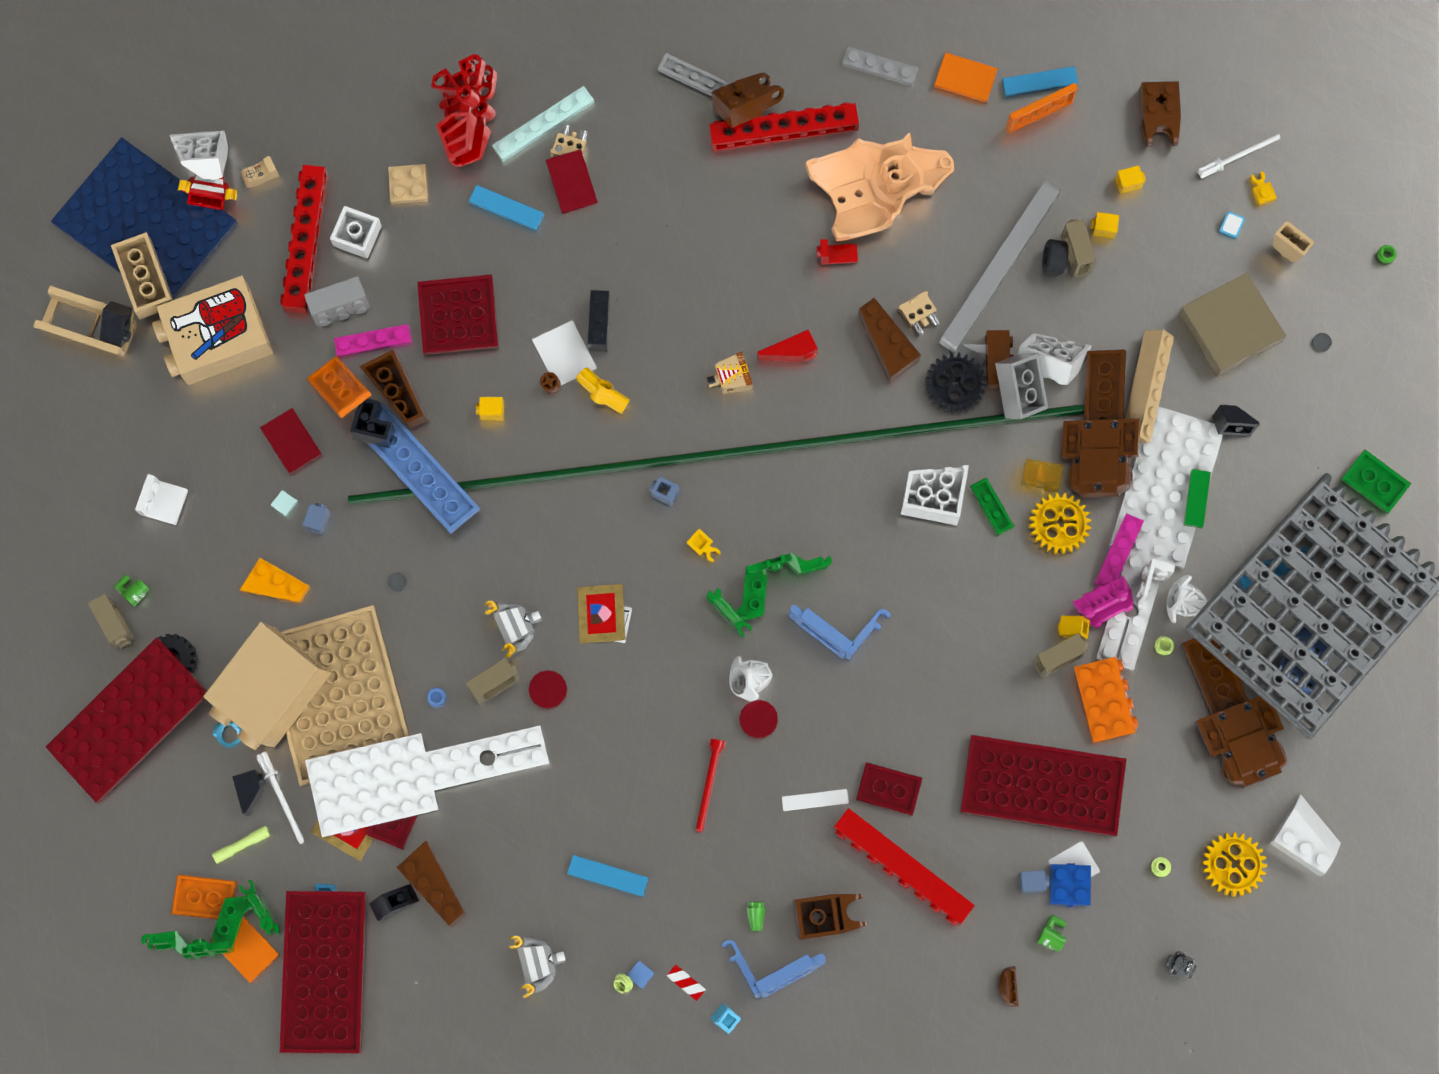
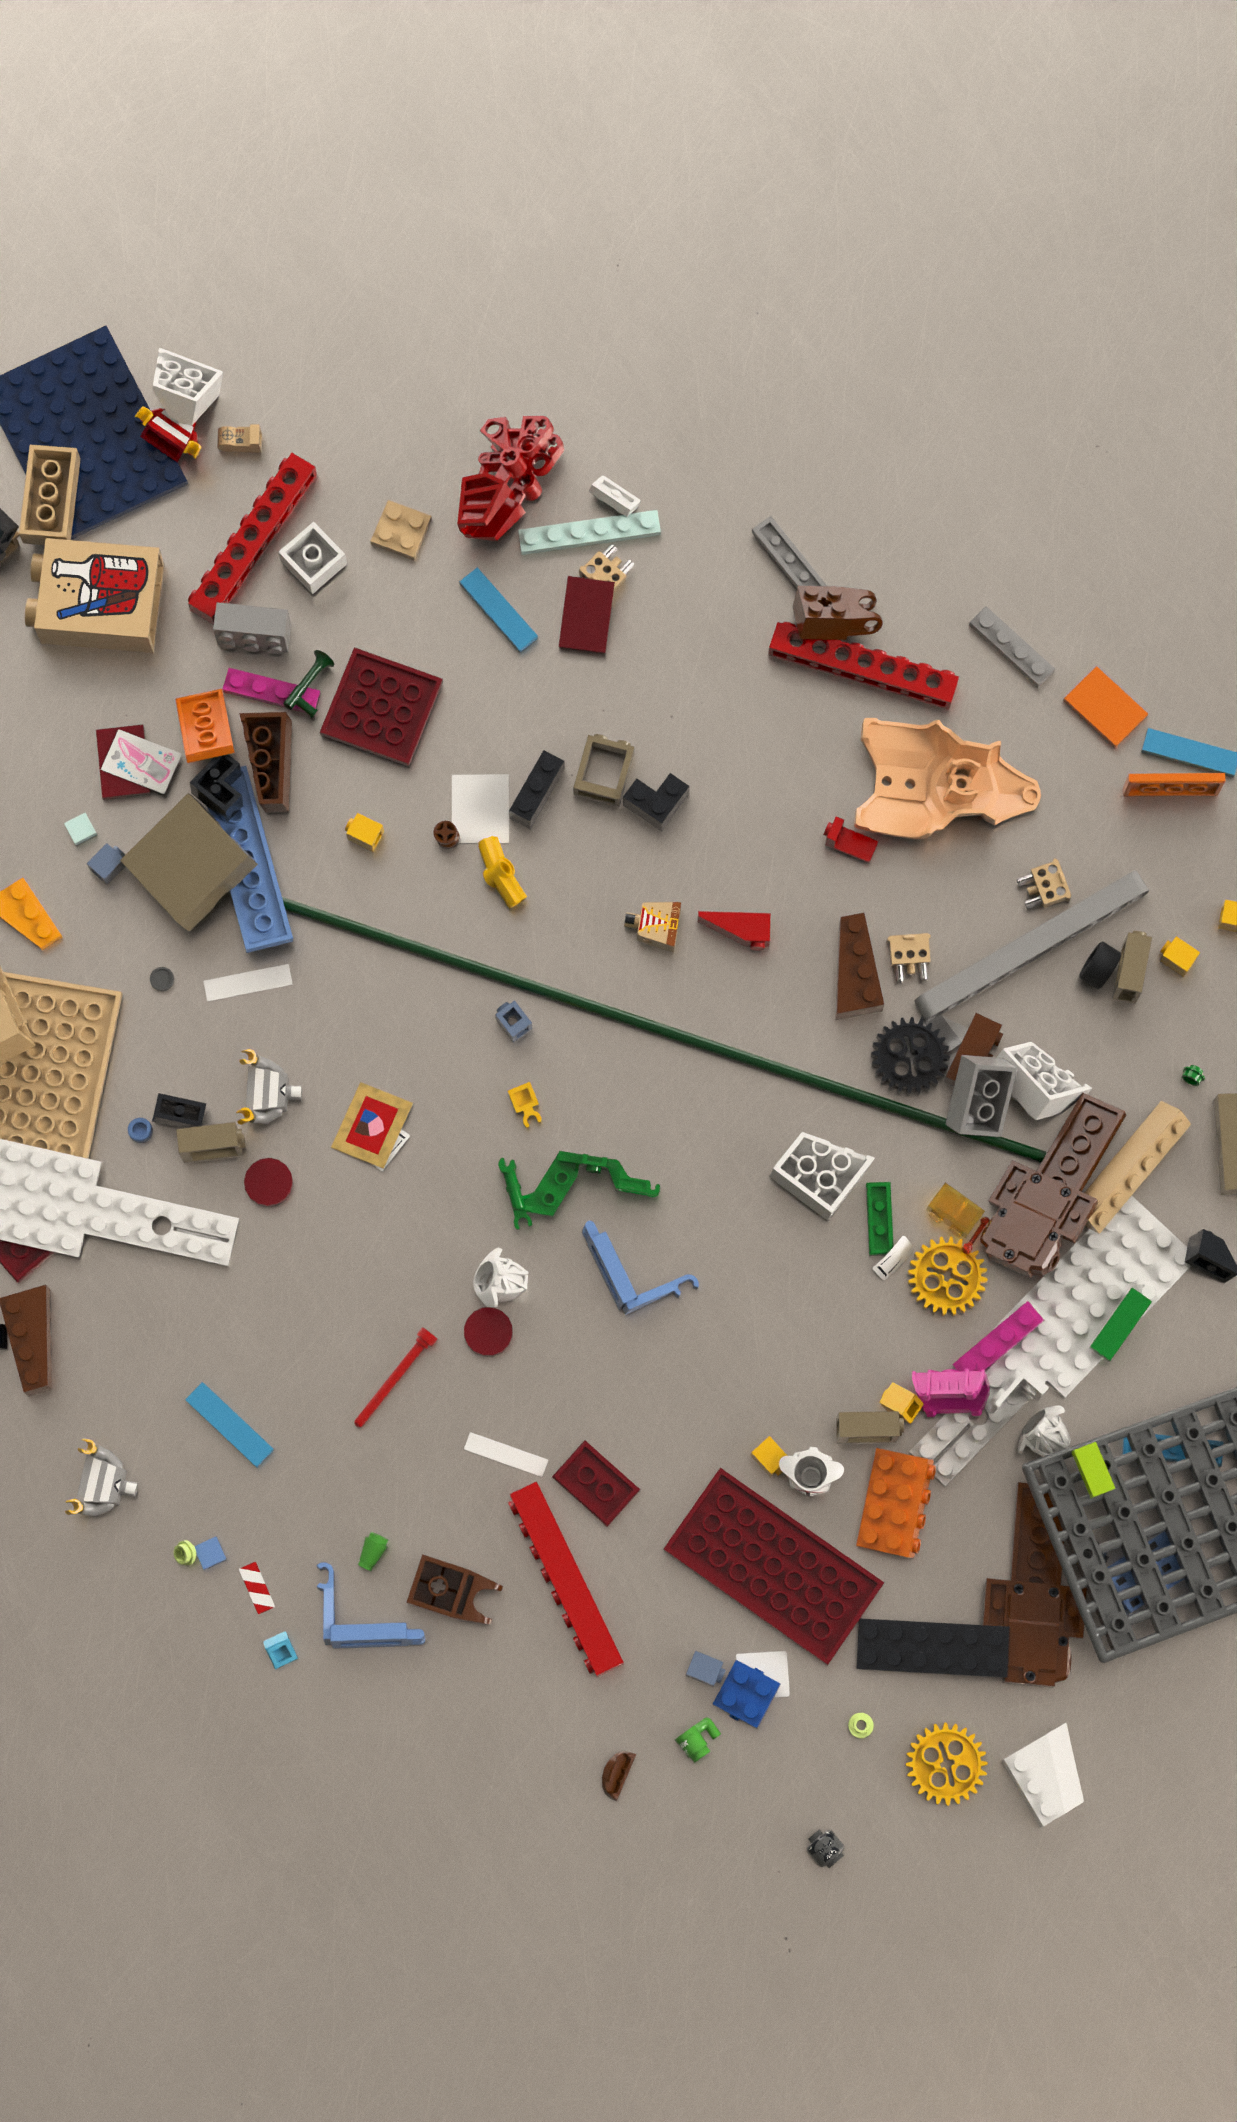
camera: 25 degrees right, 0 degrees up
yellowish green plate [1154,636,1174,656] -> none
none -> white sticker [101,729,182,794]
none -> dark tan tile [120,793,258,932]
none -> black brick [152,1093,206,1128]
none -> white sticker [203,964,293,1002]
none -> dark green piece [283,650,335,718]
none -> dark tan window [573,734,634,807]
none -> white plate [589,475,641,517]
none -> black brick [623,773,690,832]
none -> yellow brick [750,1436,788,1478]
none -> white piece [779,1447,844,1497]
none -> black plate [856,1618,1010,1678]
none -> white sticker [873,1236,915,1281]
none -> clear red hinge [962,1216,990,1254]
none -> tan piece [1017,858,1071,909]
none -> lime tile [1071,1442,1116,1498]
none -> green plate [1182,1065,1205,1086]

